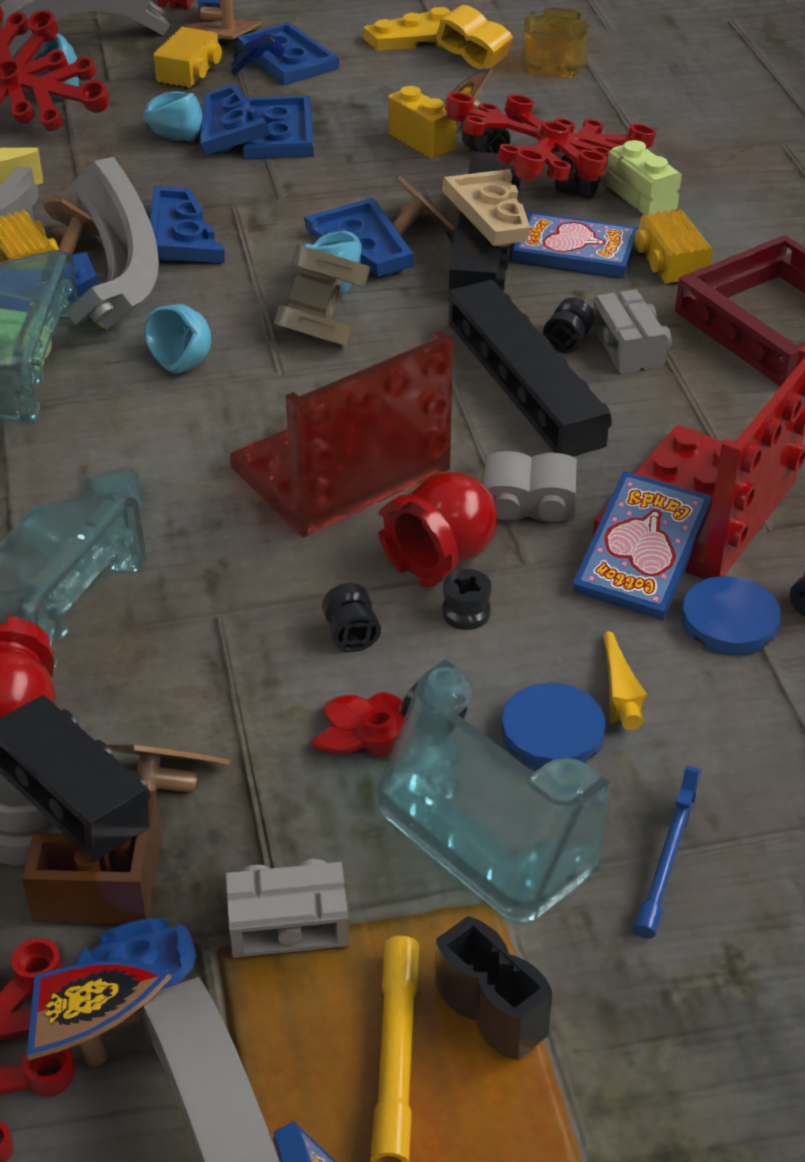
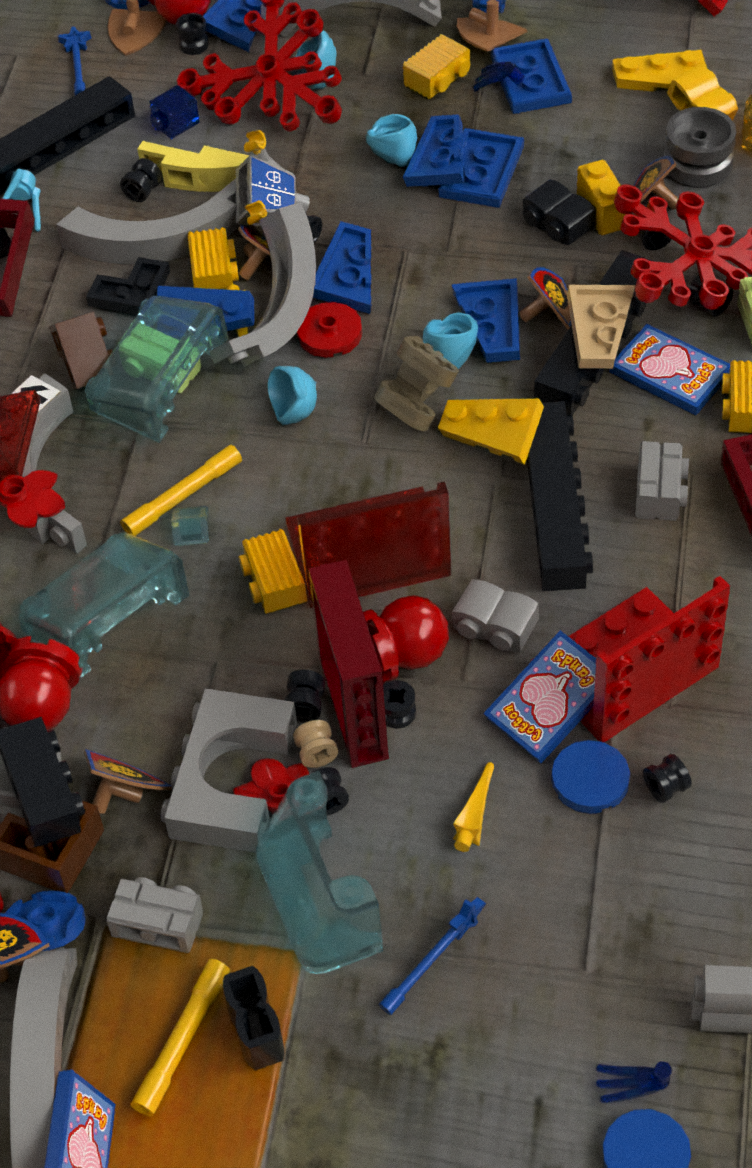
camera: 25 degrees right, 10 degrees up
blue tile [501,682,606,772] -> none
black wheel [543,297,595,353] -> none
none -> yellow piece [120,444,242,538]
none -> light grey arch [161,688,297,854]
none -> torso [236,130,309,235]
none -> yellow brick [238,529,307,614]
none -> tan wheel [293,720,338,768]
none -> red plate [297,302,363,358]
none -> dark red window [309,560,389,768]
none -> yellow wing [438,398,544,465]
none -> black brick [523,179,596,245]
none -> flat silver wheel [664,107,736,187]

